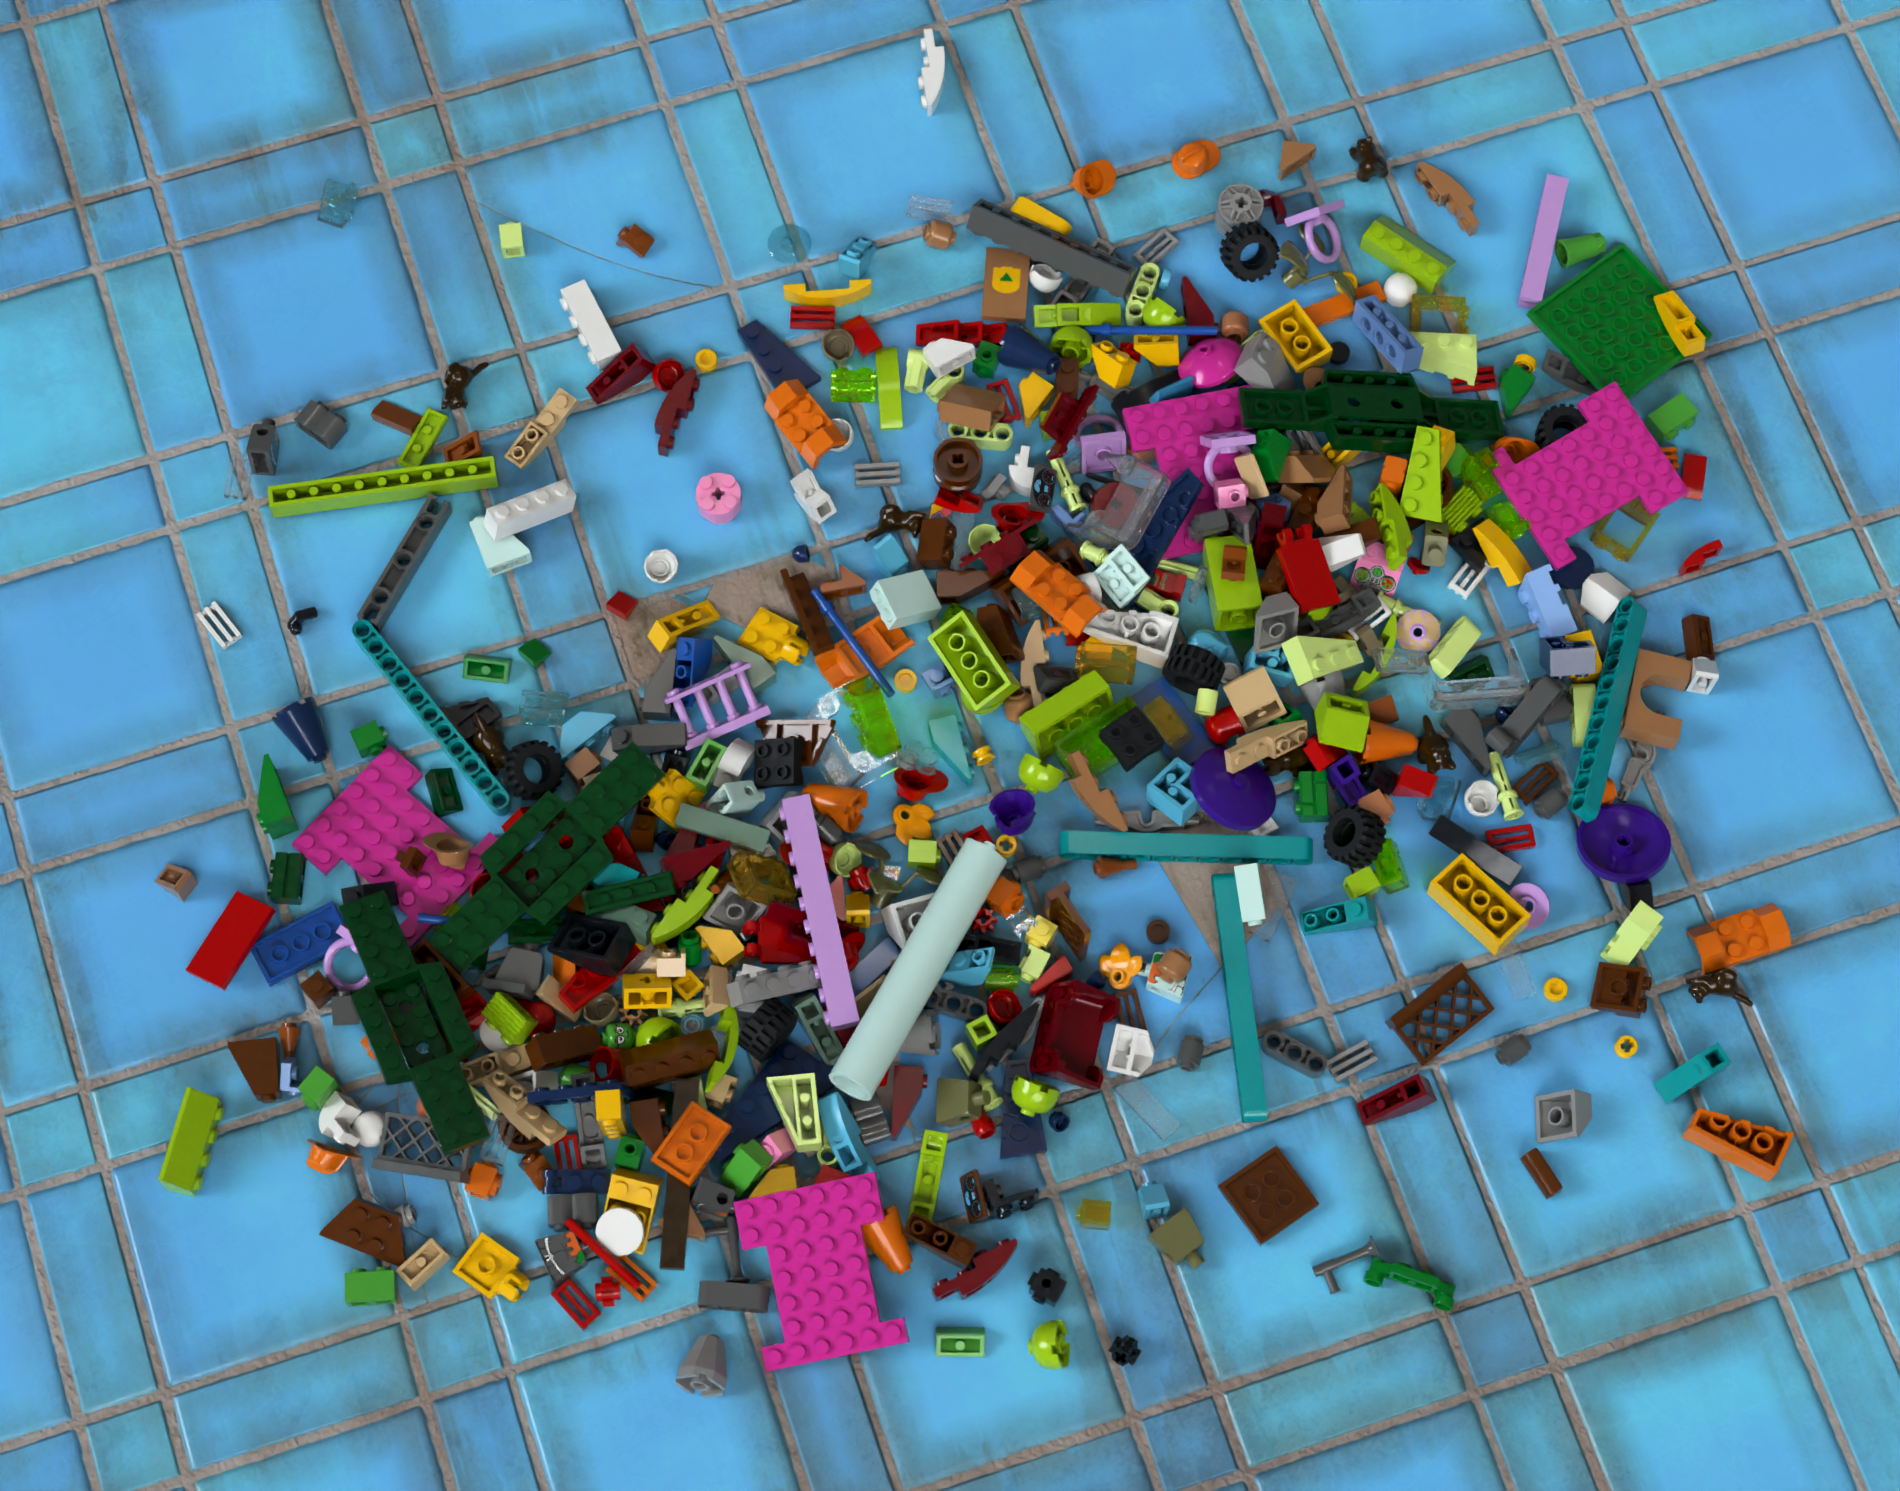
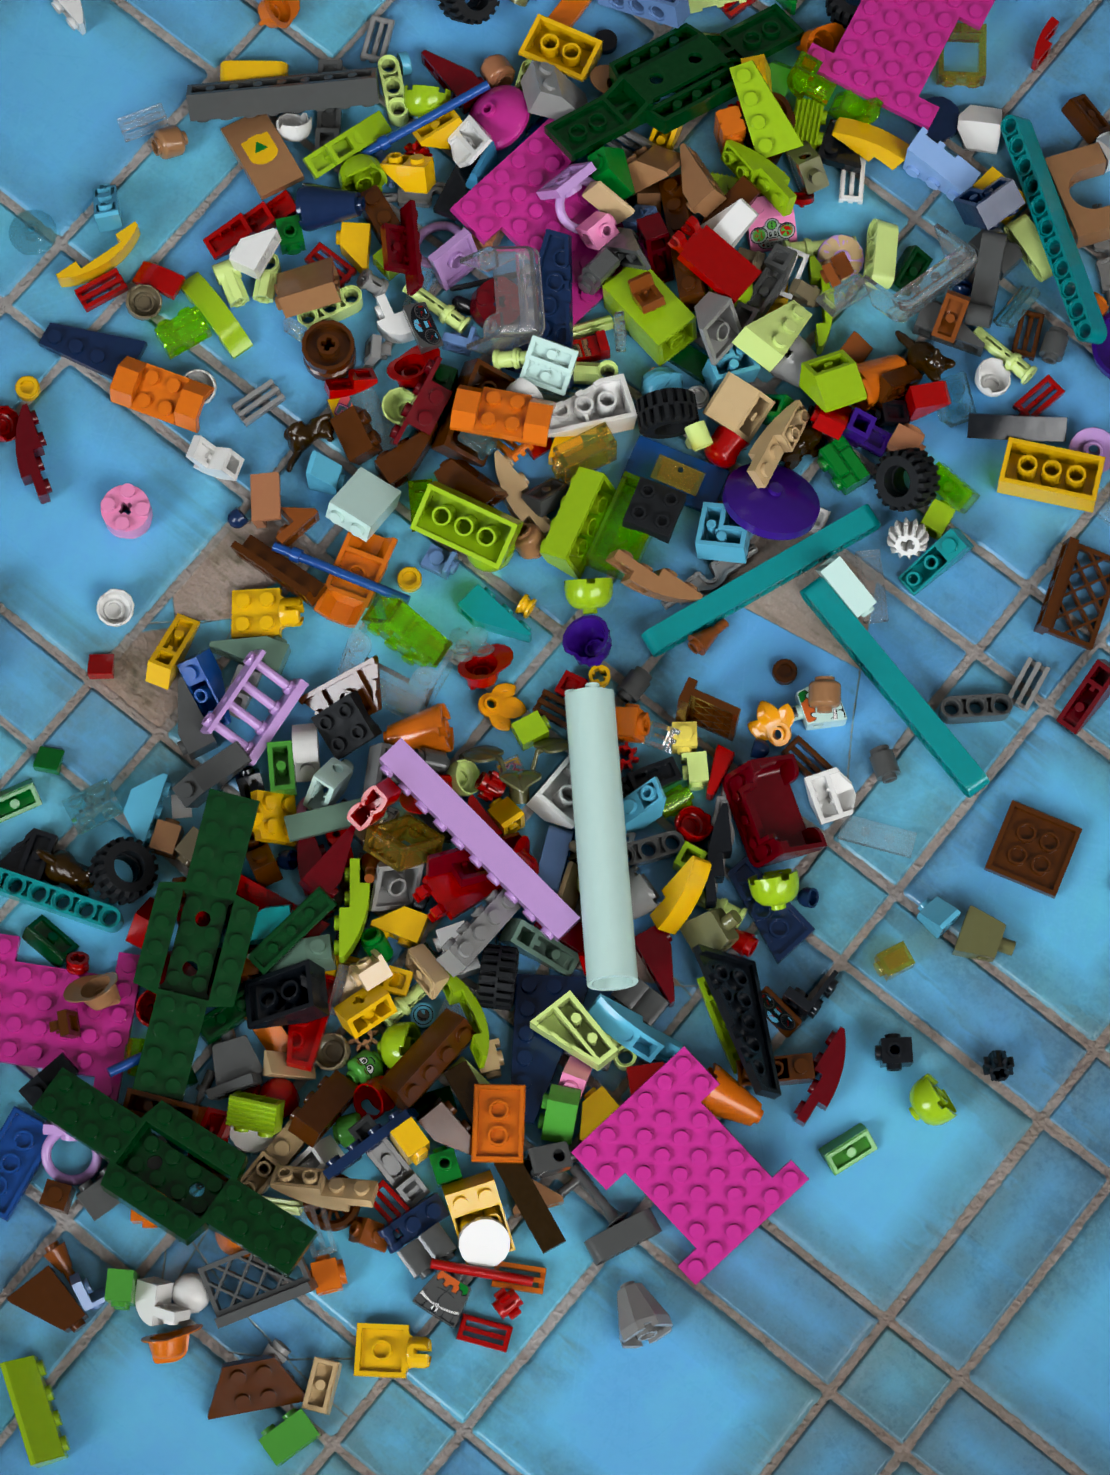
camera: 30 degrees left, 5 degrees up
none -> red bush [66,951,89,975]
none -> nougat panel [250,472,281,529]
none -> red brick [347,777,401,831]
none -> light grey bush [357,269,389,298]
none -> white slope [448,115,493,168]
none -> yellow slope [650,855,712,935]
none -> black wing [692,944,781,1099]
none -> dark orange bracket [820,251,854,288]
none -> reddish brown slope [879,365,923,404]
none -> white gear [887,517,929,560]
none -> dark orange slope [931,289,971,344]

